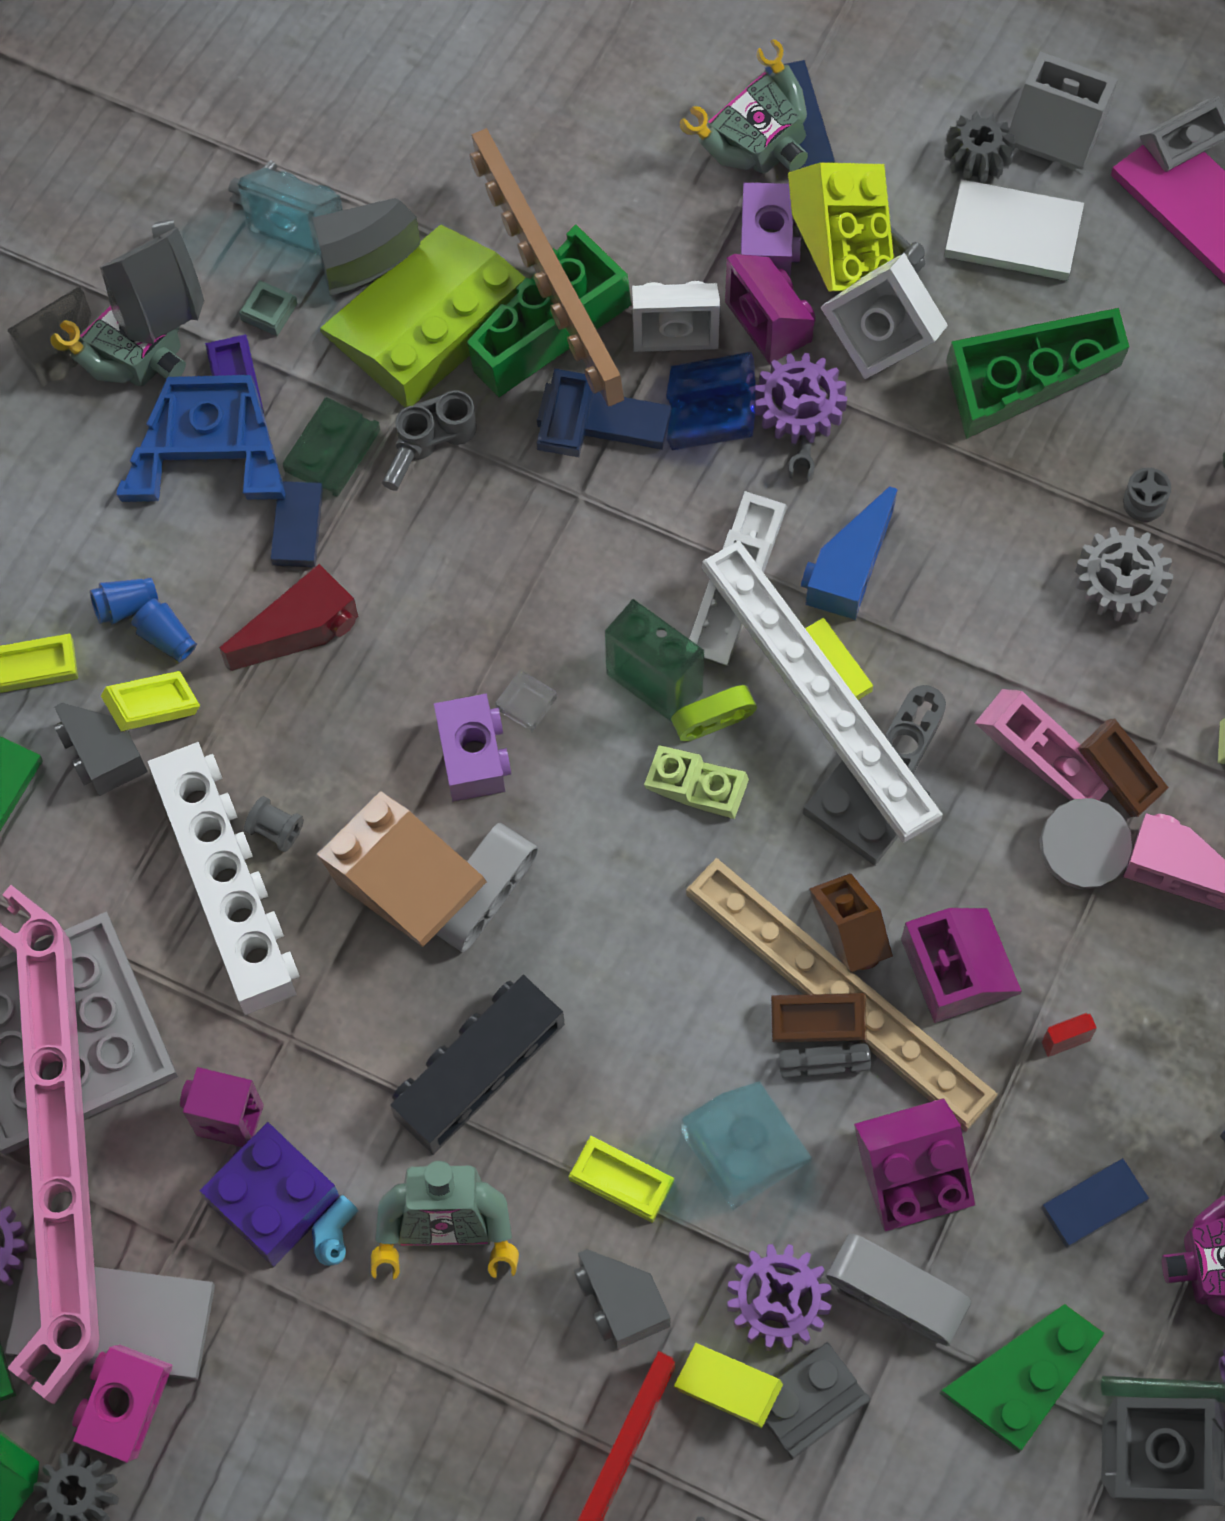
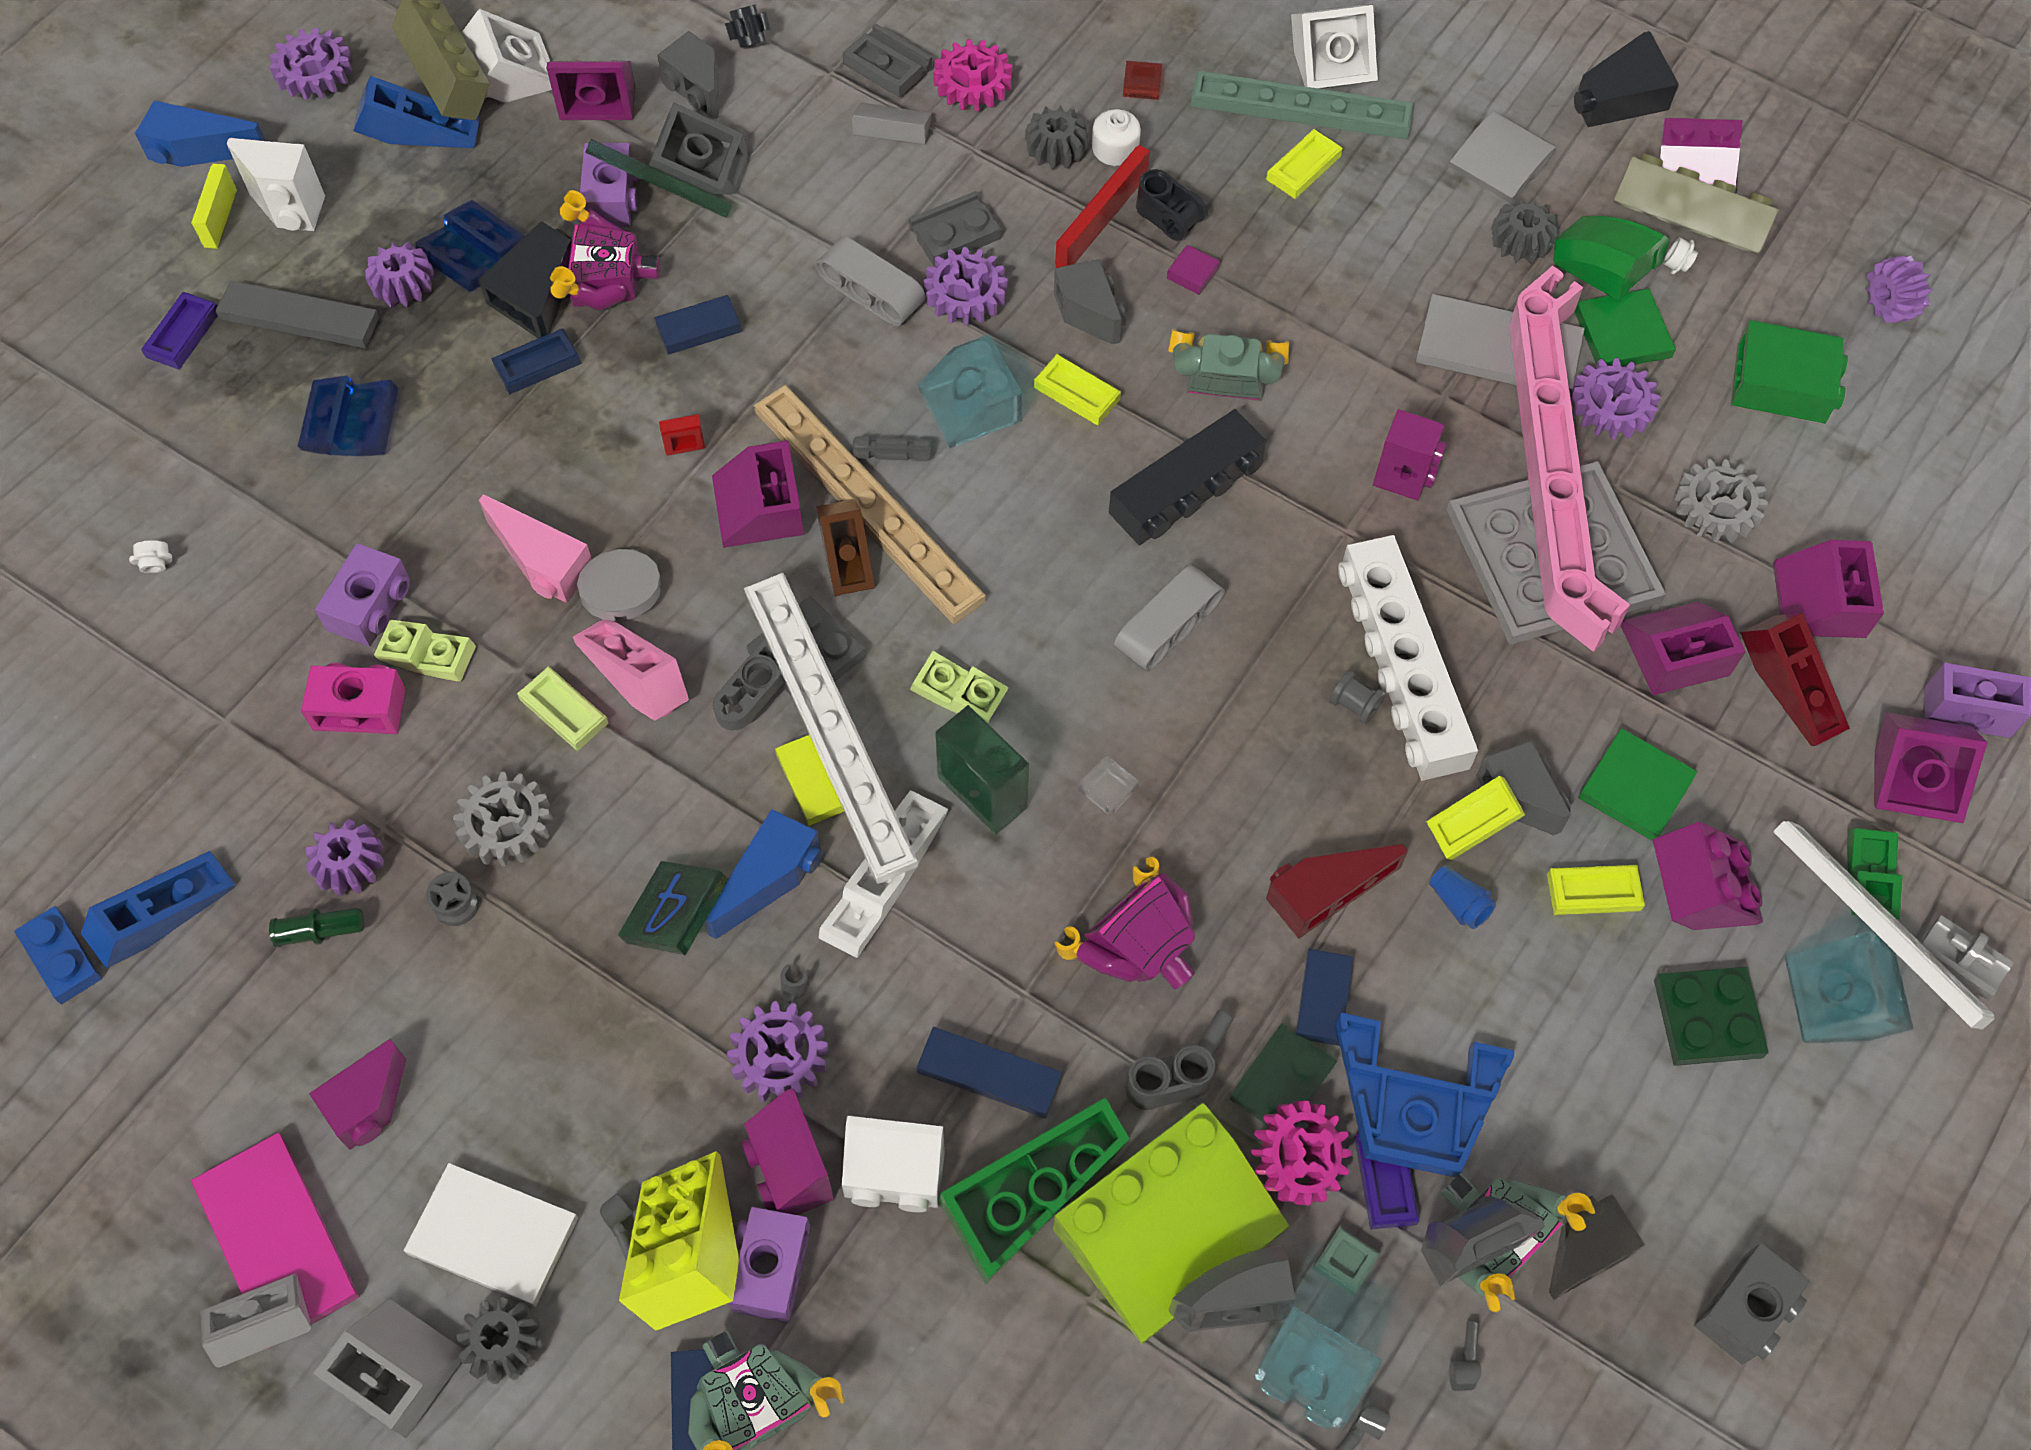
camera: 175 degrees left, 5 degrees down
dark pink brick [72,1344,173,1463] -> none
blue cone [90,577,158,625] -> none
dark purple brick [199,1122,340,1267] -> none
medium azure arm [312,1195,359,1266] -> none
medium nougat slope [317,791,487,947] -> none
medium lavender brick [434,694,511,802] -> none
medium nougat plate [469,128,624,407] -> none
dark blue tile [537,369,594,457] -> none
clear blue slope [666,352,756,451] -> none
lime beam [671,685,757,741] -> none
neon yellow tile [674,1343,783,1428] -> none
reddish brown tile [771,993,867,1043] -> none
white slope [821,253,948,379] -> none
magenta slope [854,1098,975,1231] -> none
green wing [940,1304,1105,1453] -> none
green wedge [946,308,1130,439] -> none
reddish brown tile [1077,719,1169,817] -> none
none -> magenta slope [309,1038,406,1150]
none -> yellowish green tile [517,666,609,752]
none -> clear green tile [617,861,729,955]
none -> magenta torso [1054,857,1195,990]
none -> black piece [1136,169,1208,241]
none -> magenta tile [1167,245,1220,295]
none -> dark pink gear [1251,1101,1352,1205]

